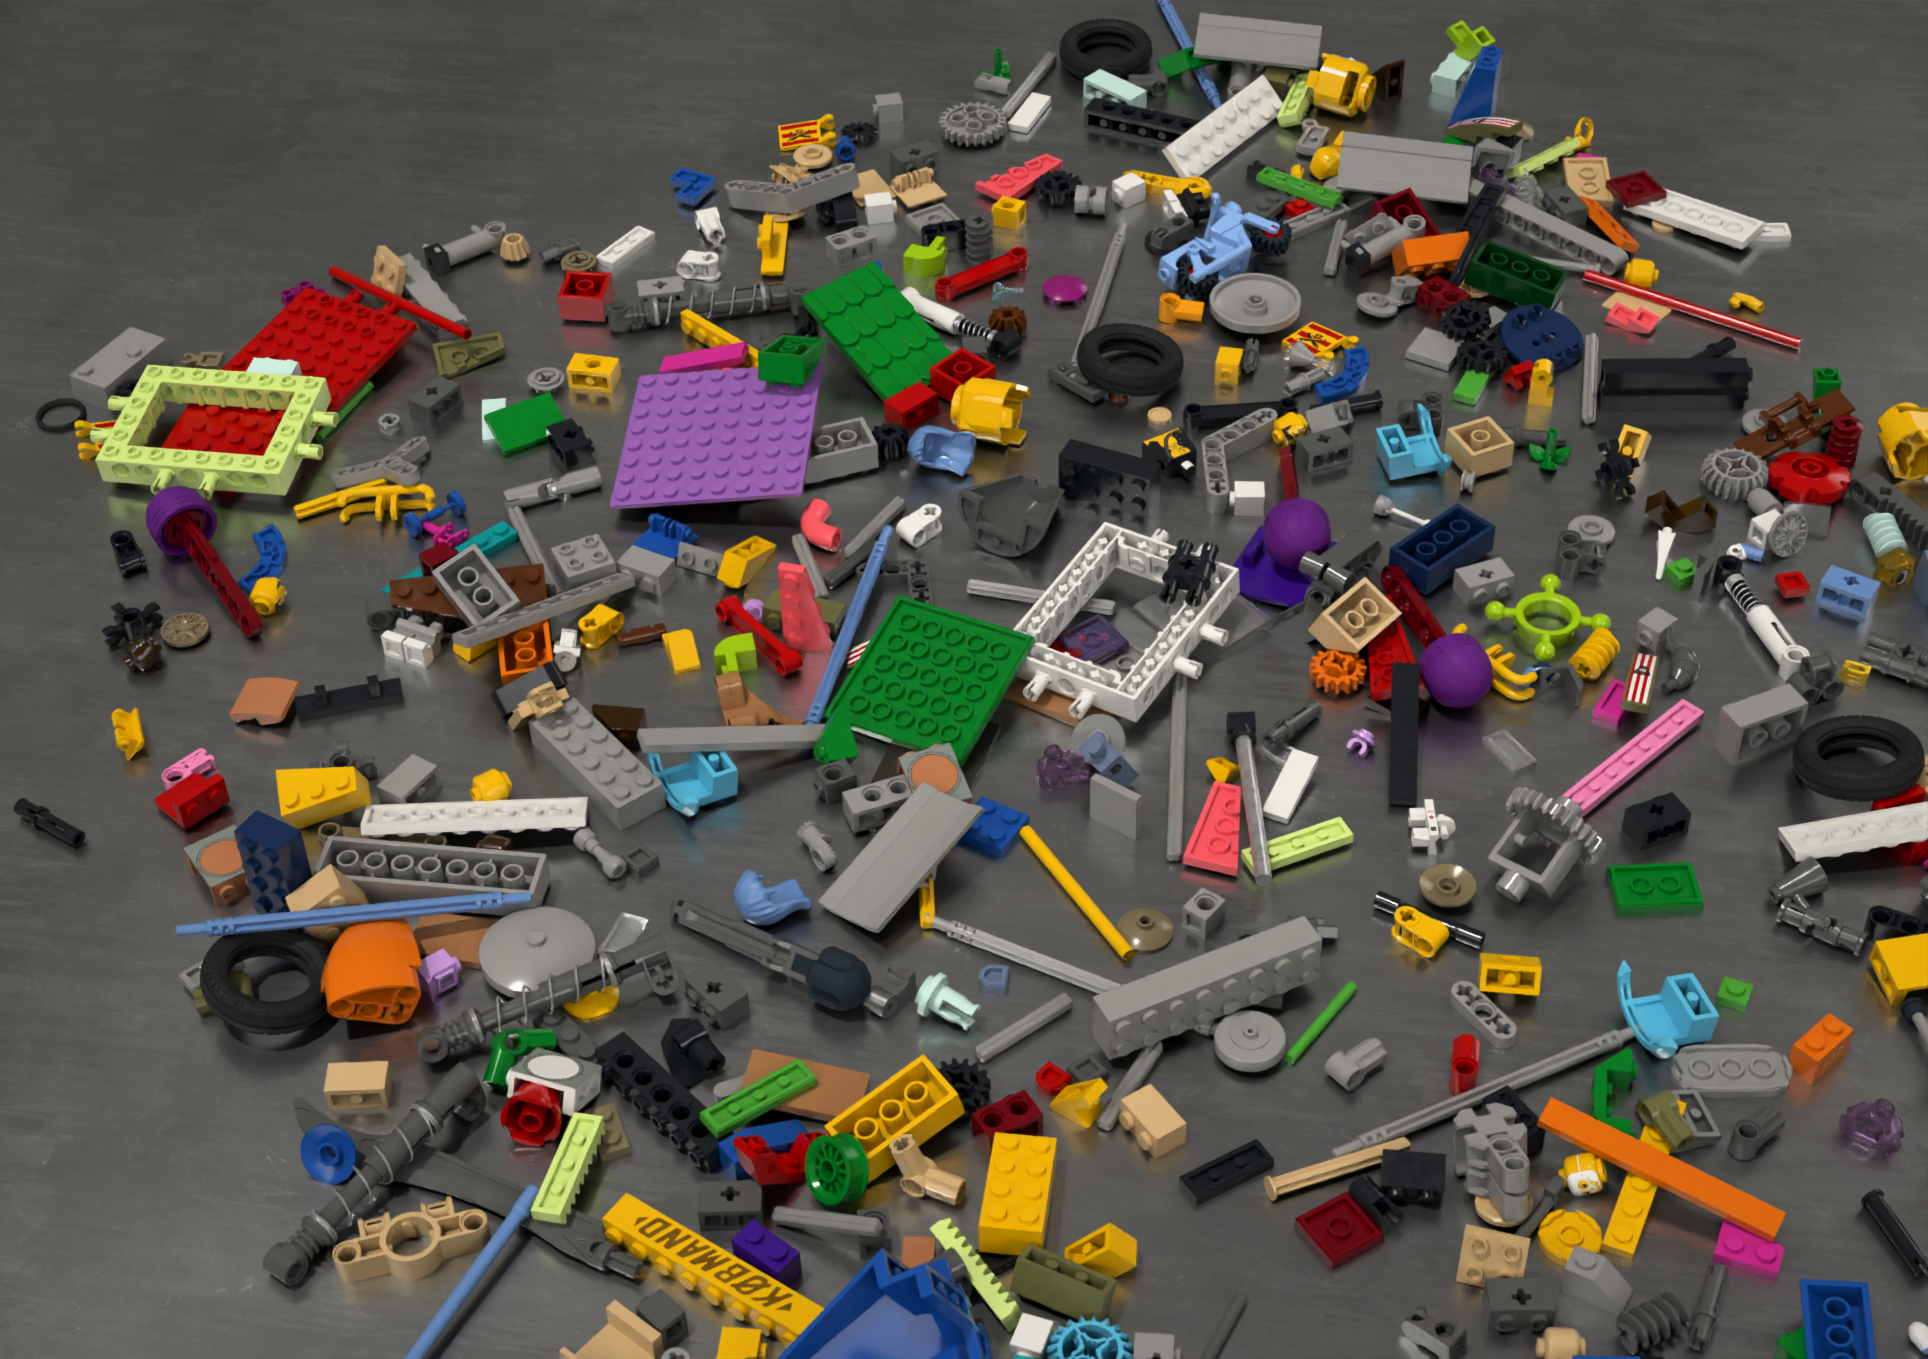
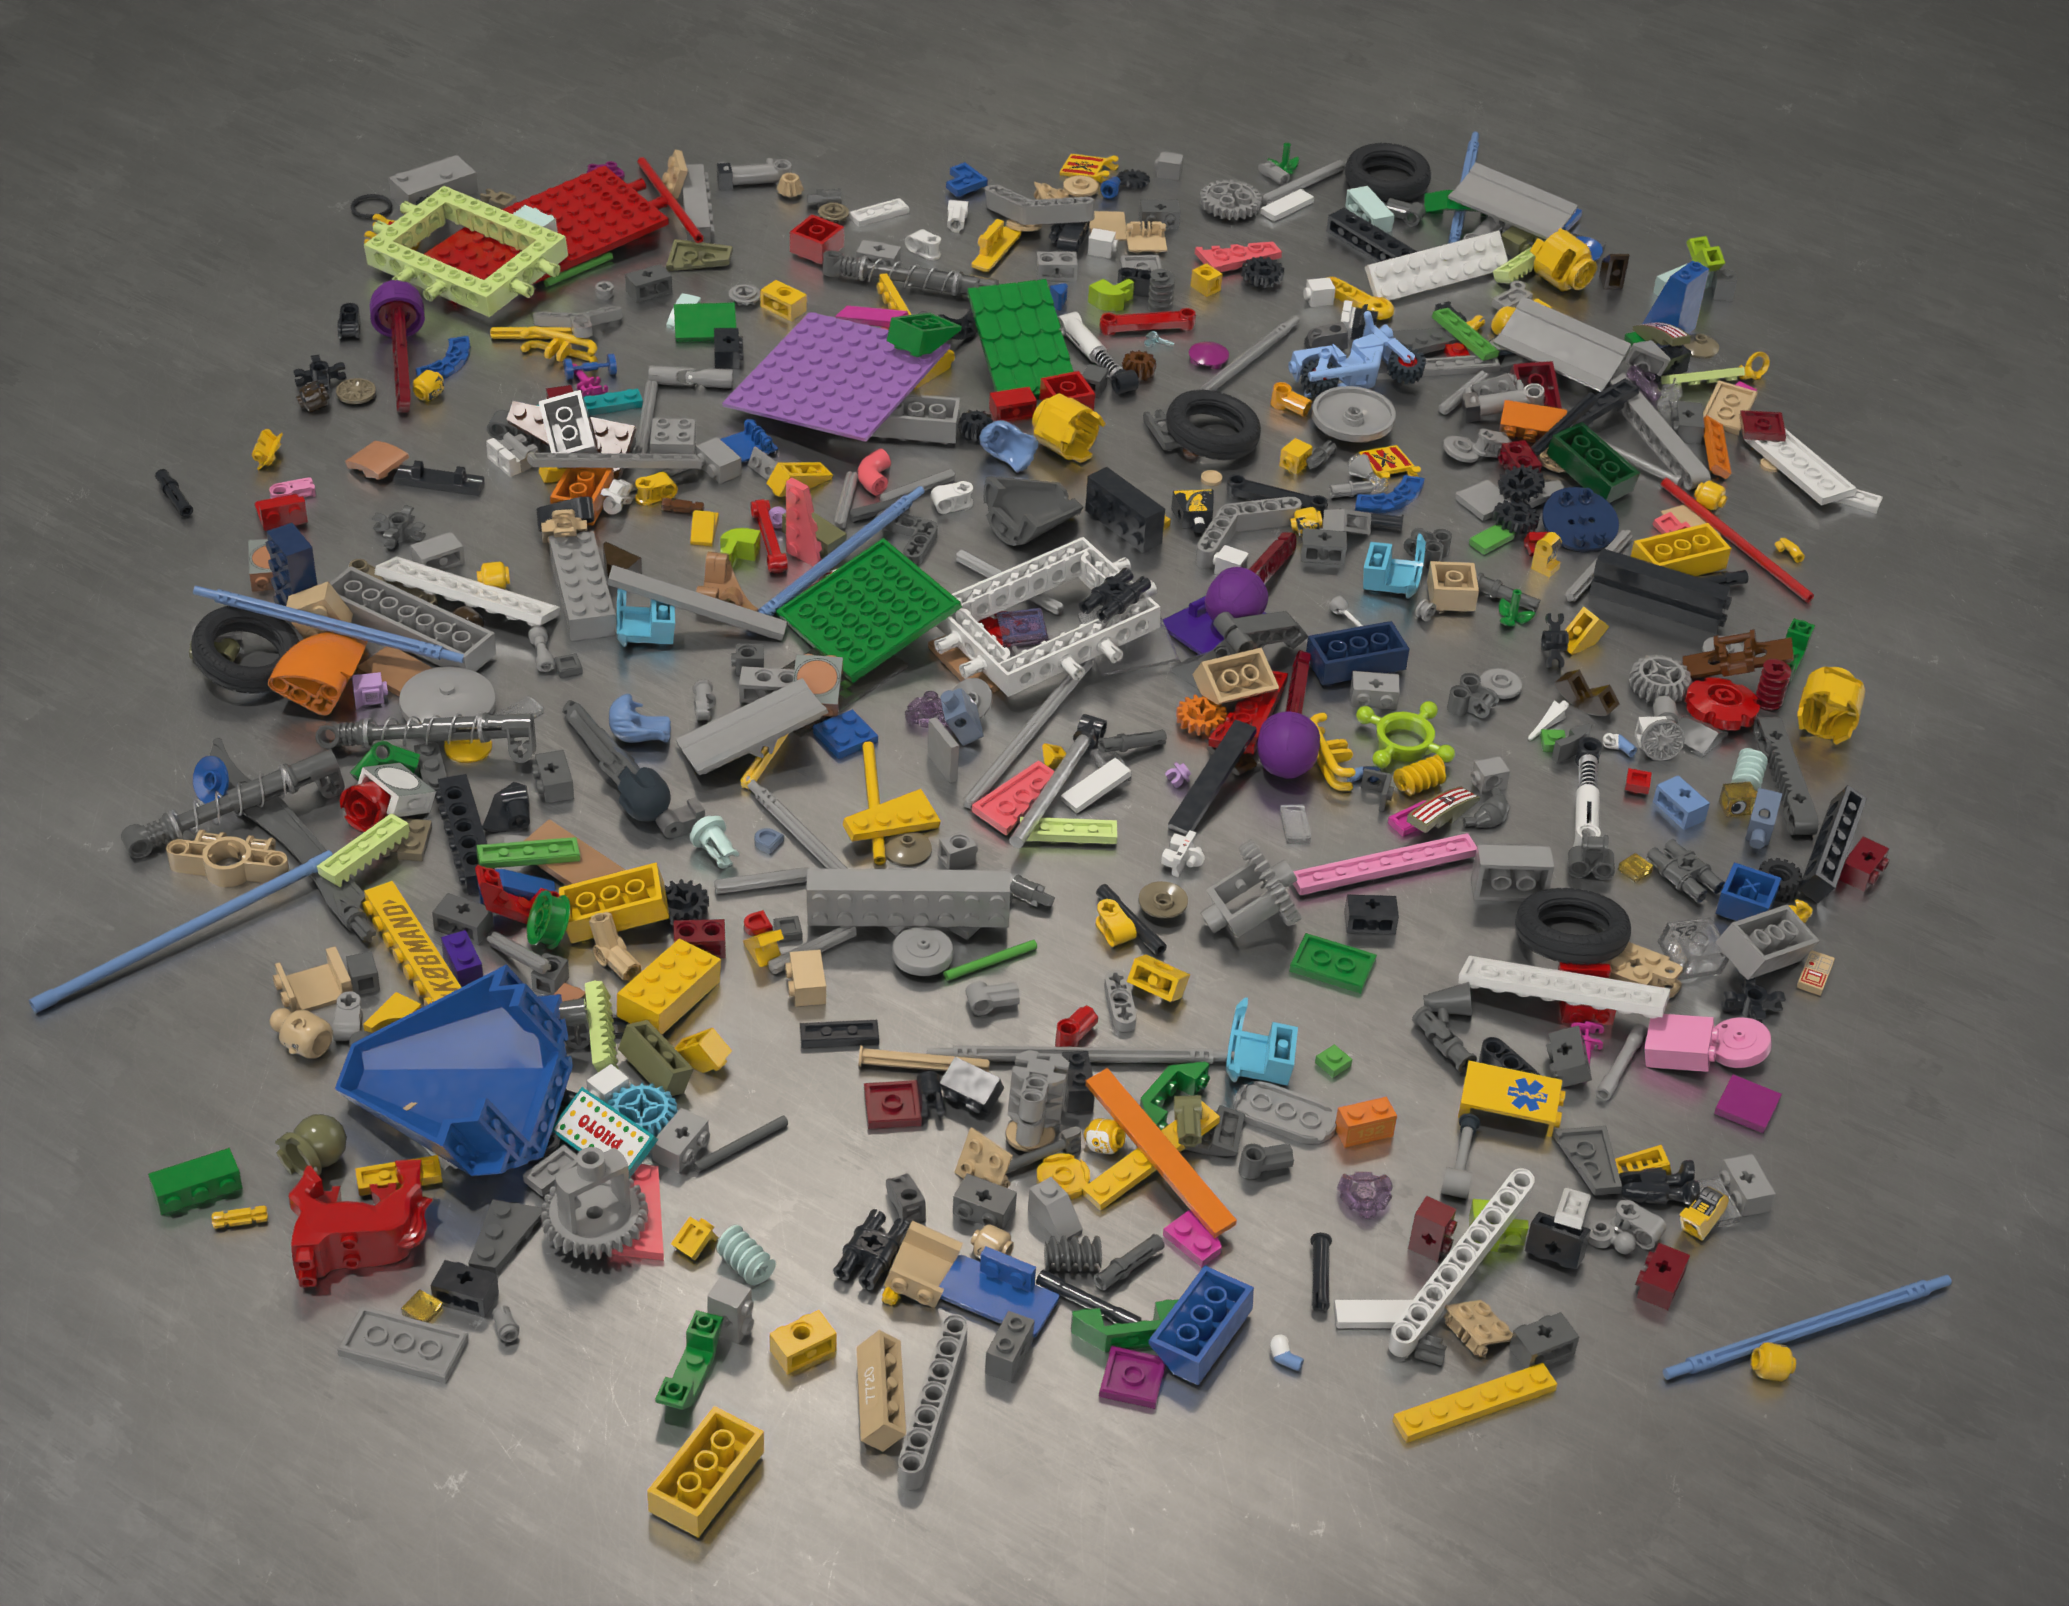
camera: 20 degrees right, 0 degrees up
yellow wedge [276,766,371,829] -> none
tan brick [324,1061,393,1110] -> none
green slope [813,705,859,767] -> none
light grey wheel [1074,185,1108,215] -> none
none -> yellow wing [842,789,941,842]
none -> yellow brick [1630,523,1731,576]

